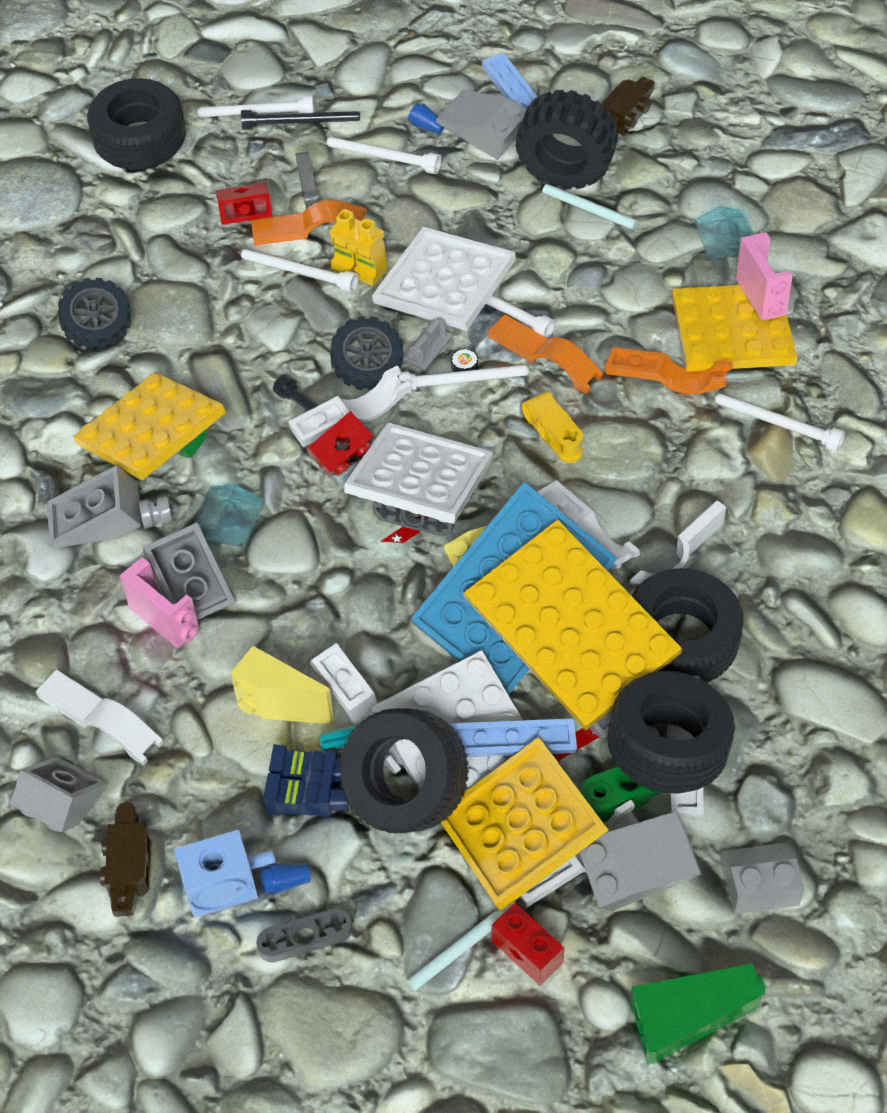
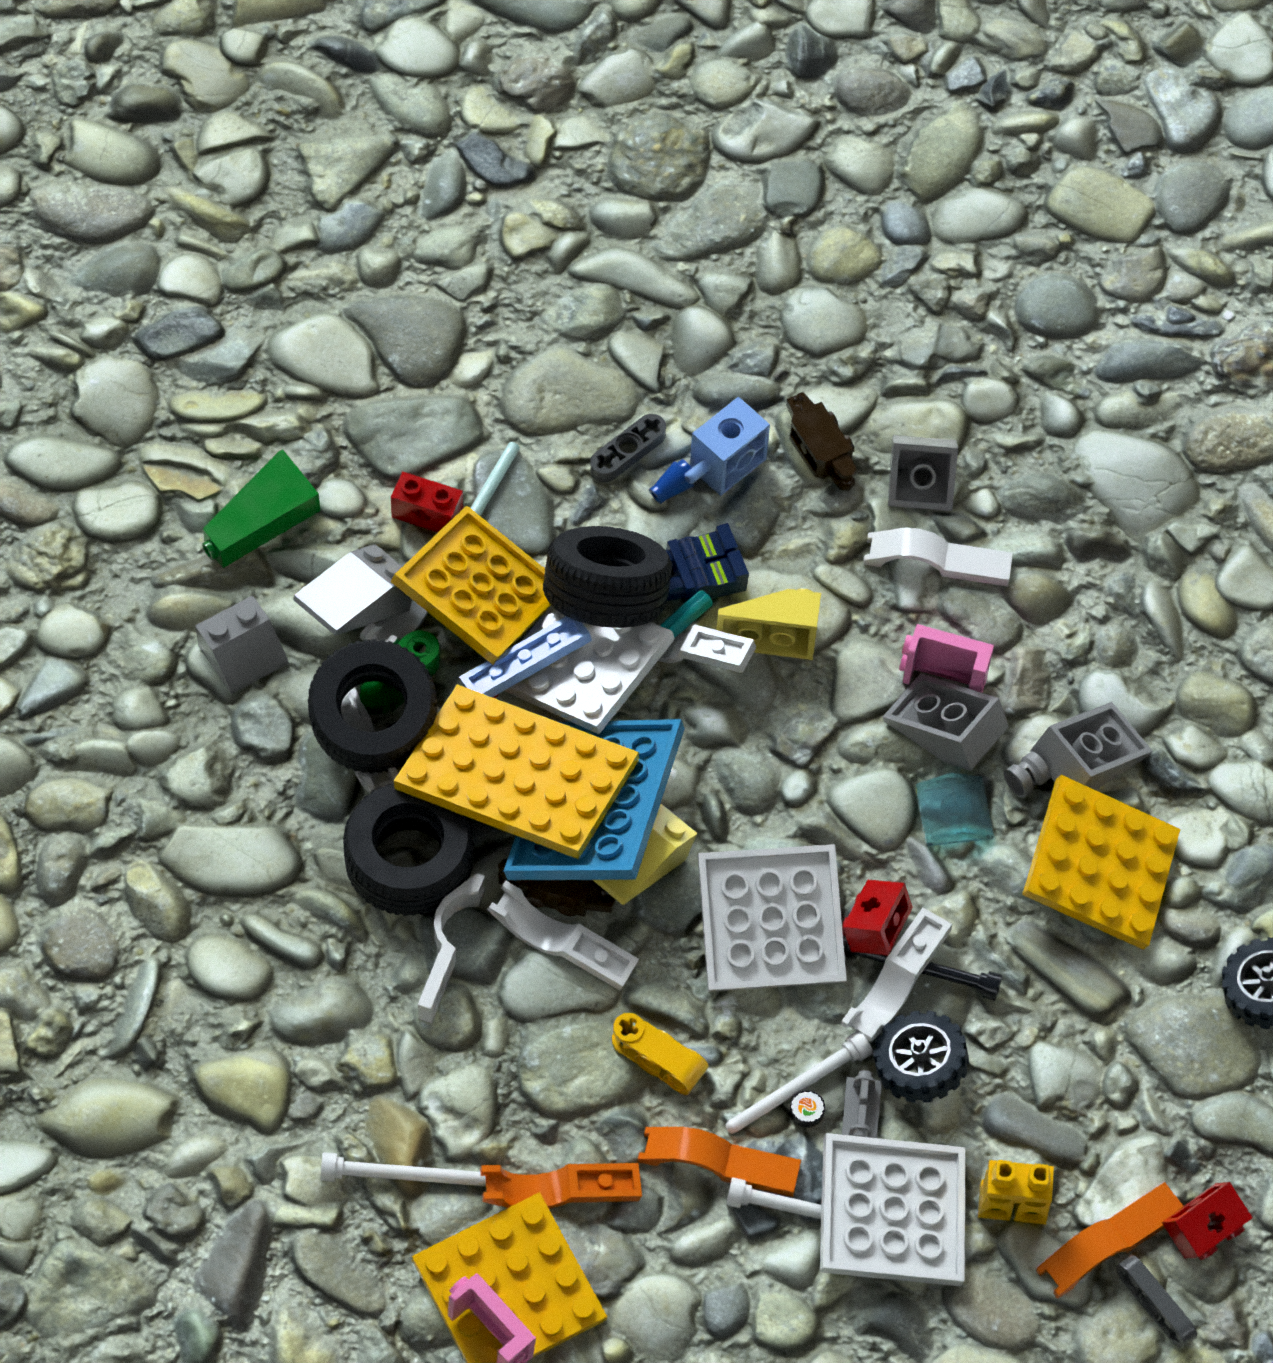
camera: 150 degrees right, 5 degrees up
white piece [241,249,359,294] -> none

